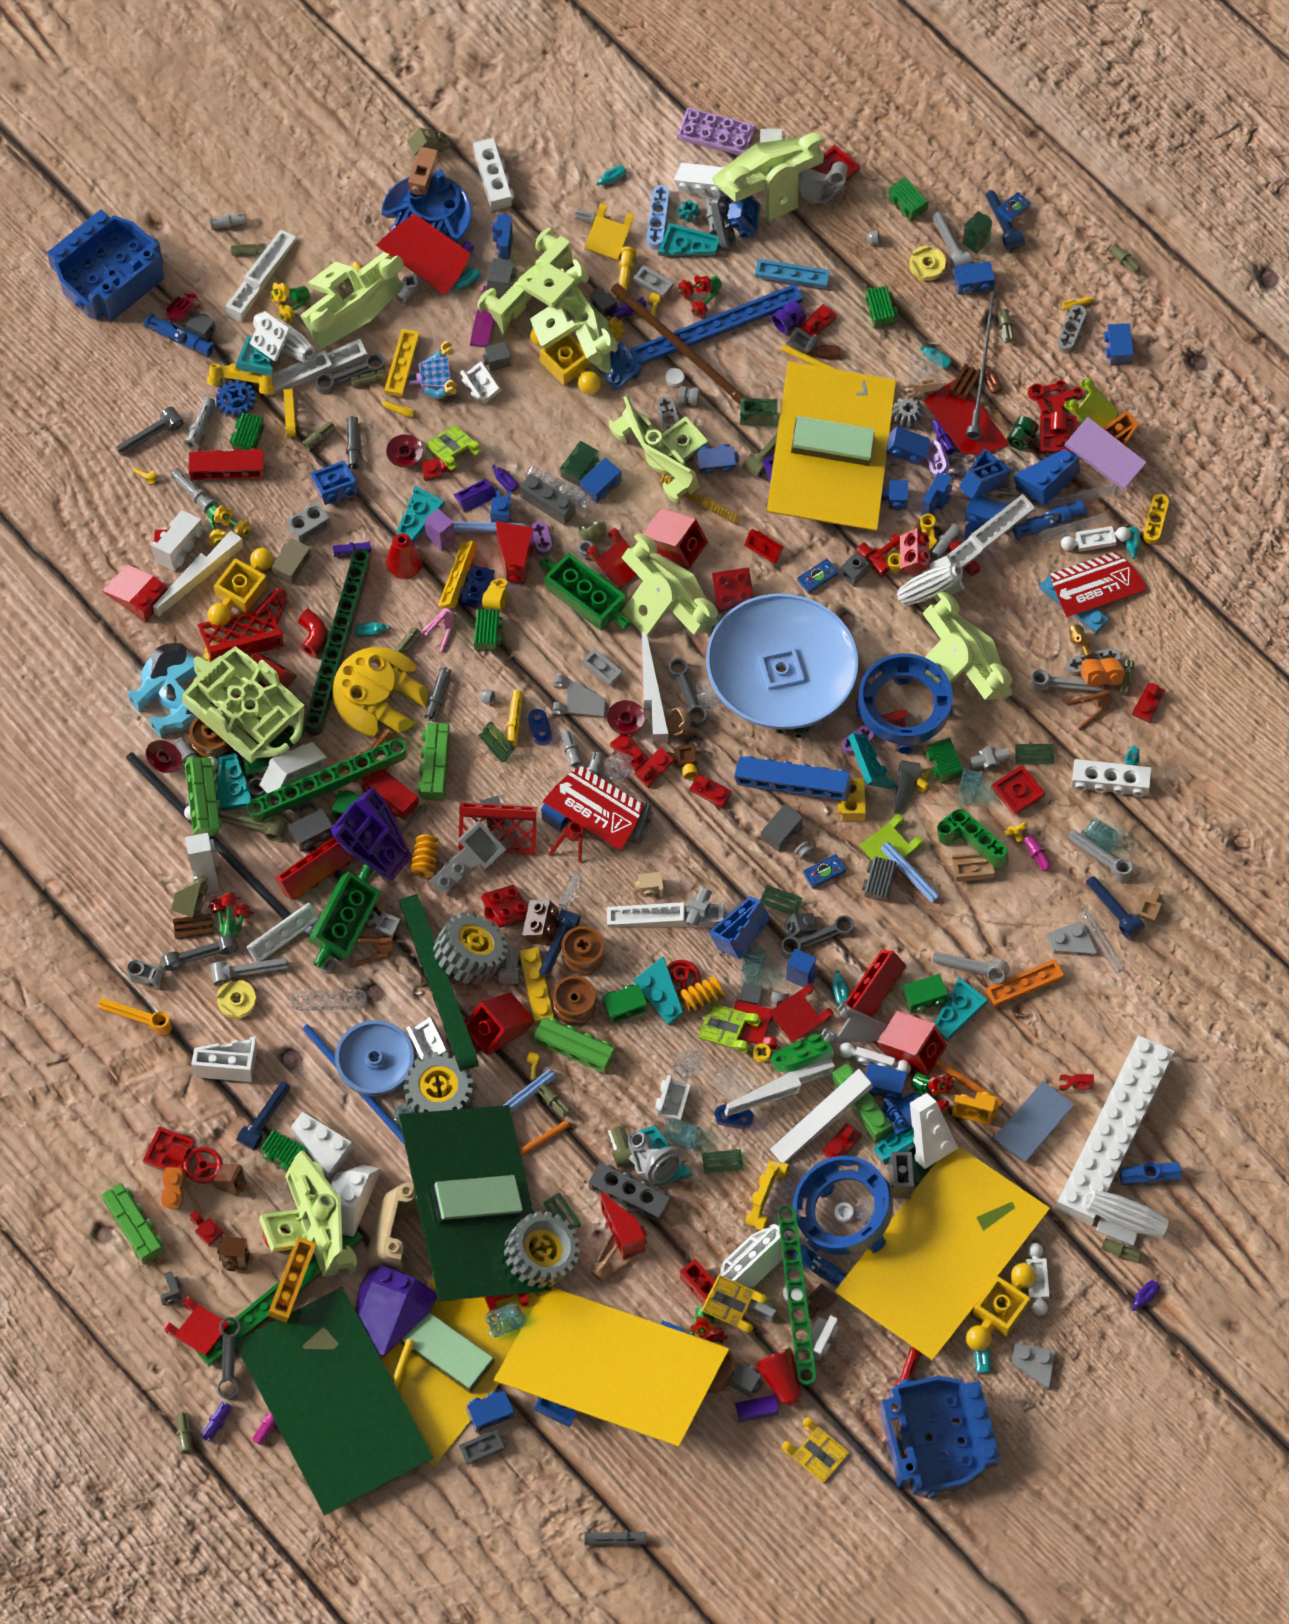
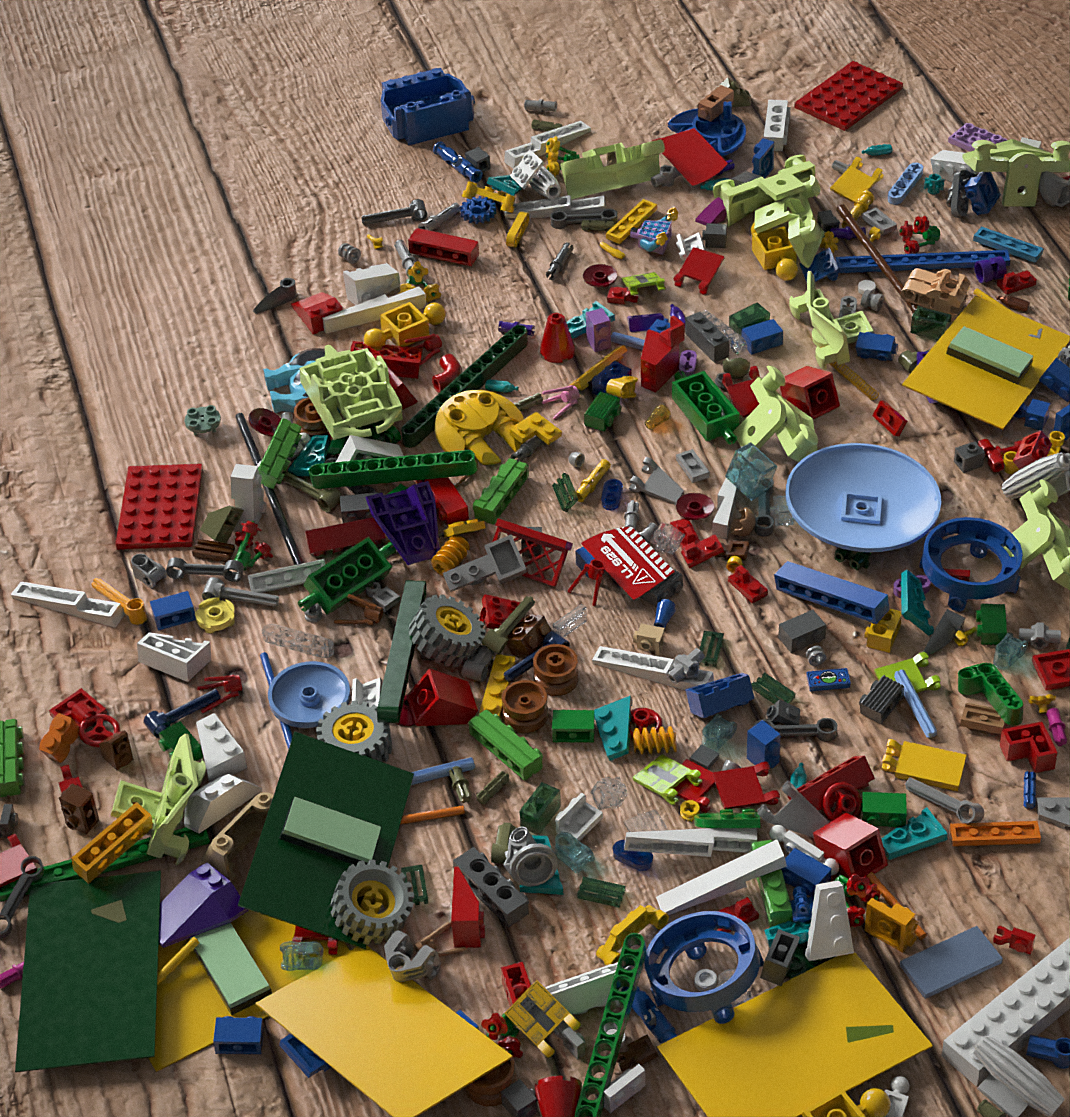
camera: 25 degrees right, 20 degrees down
dark red plate [166,291,201,323] -> none
green brick [230,412,265,450] -> none
dark tan brick [272,538,311,585] -> none
light grey brick [286,502,331,544] -> none
olive axle [302,421,336,451] -> none
blue plate [310,460,359,505] -> none
dark grey plate [459,1429,505,1465] -> none
yellow hand [527,1052,540,1081] -> none
teal wing [658,223,719,256] -> none
red plate [712,567,754,610] -> none
dark grey bracket [786,327,818,354] -> none
blue tile [797,558,838,594] -> none
none -> white slope [11,582,125,628]
none -> red plate [116,464,203,550]
none -> blue brick [150,591,196,631]
none -> sand green plate [184,405,221,435]
none -> red plant [197,675,242,713]
none -> dark grey piece [253,278,297,314]
none -> light grey bush [338,243,361,264]
none -> light grey piece [384,930,441,982]
none -> yellow plate [443,519,486,538]
none -> olive axle [476,771,510,805]
none -> olive axle [481,596,535,655]
none -> yellow plate [509,412,562,445]
none -> clear green brick [519,782,561,835]
none -> clear yellow cone [644,404,671,430]
none -> blue cone [654,599,676,629]
none -> red panel [659,315,685,348]
none -> red flag [673,247,725,295]
none -> clear green tile [699,631,724,667]
none -> clear light blue brick [725,442,778,501]
none -> red plate [794,61,903,131]
none -> red piece [823,782,862,821]
none -> yellow tile [881,739,966,792]
none -> light nougat connector [901,268,971,323]
none -> red brick [1000,721,1058,773]
none -> blue axle [1024,771,1036,809]

